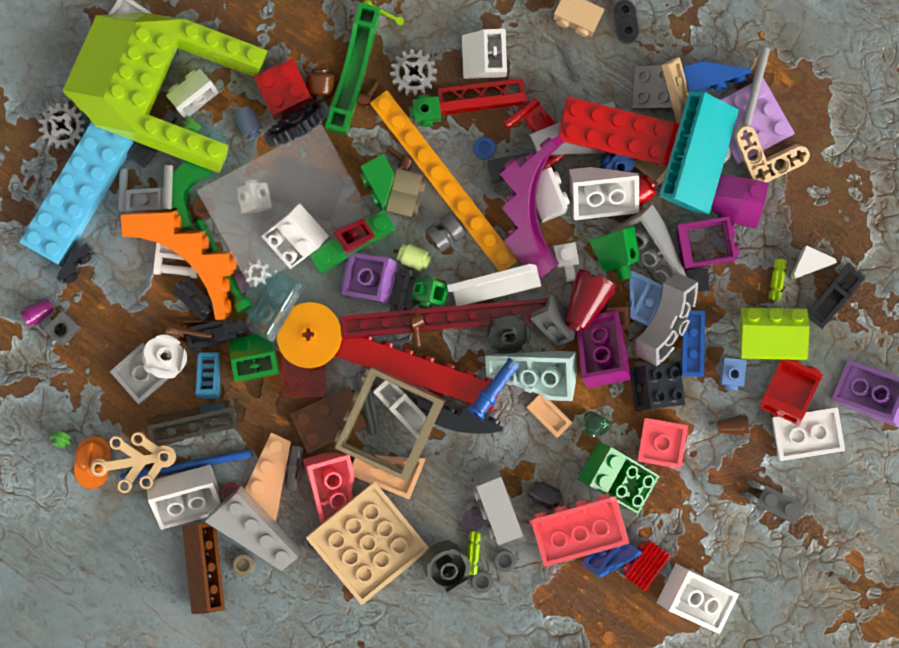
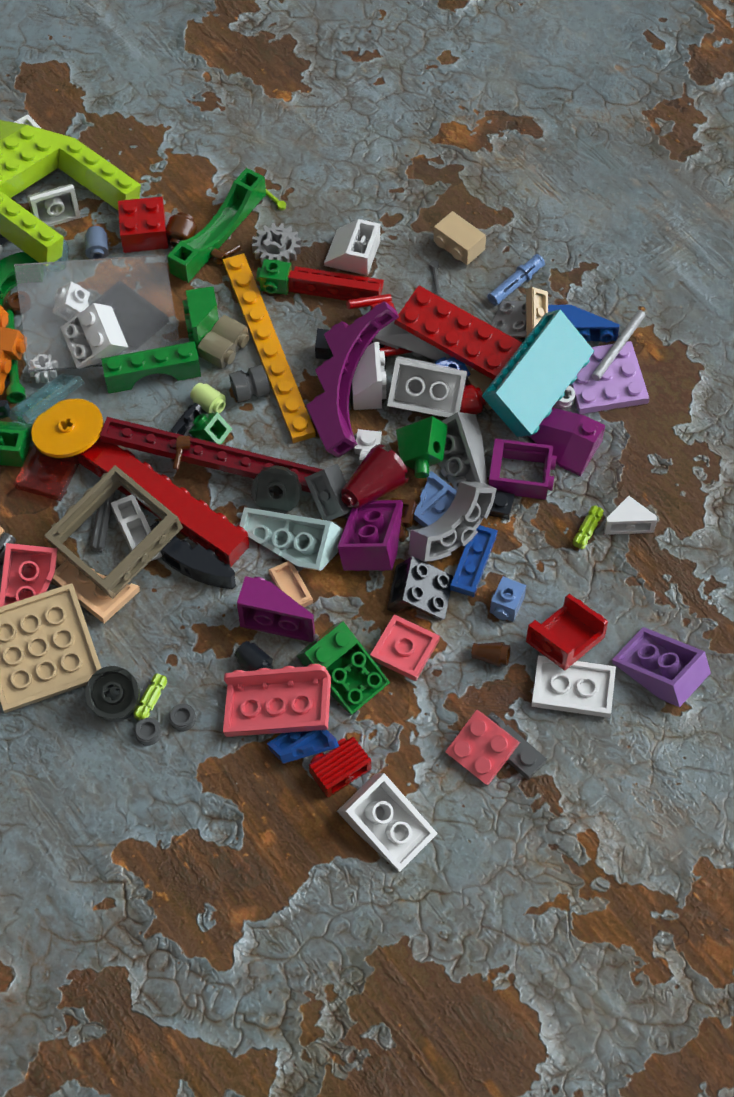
camera: 15 degrees right, 25 degrees down
clear purple tile [233,271,250,293] -> none
black gear [263,101,330,147] -> none
reddish brown plate [290,387,368,454] -> none
dark red slope [333,218,375,255] -> none
medium lavender slope [339,253,398,304] -> none
reddish brown hand [387,146,412,171] -> none
white fence [447,264,541,306] -> none
clear purple tile [462,509,484,531] -> none
blue pin [467,358,520,420] -> none
wedge [471,464,523,545] -> none
blue tile [474,137,495,160] -> none
clear green cone [583,411,612,438] -> none
black plate [613,0,639,44] -> none
tan beam [734,124,810,182] -> none
lime slope [738,308,809,360] -> none
black slope [808,262,866,329] -> none
none -> magenta slope [237,576,315,642]
none -> coral plate [445,710,520,785]
none -> medium blue pin [487,254,545,306]

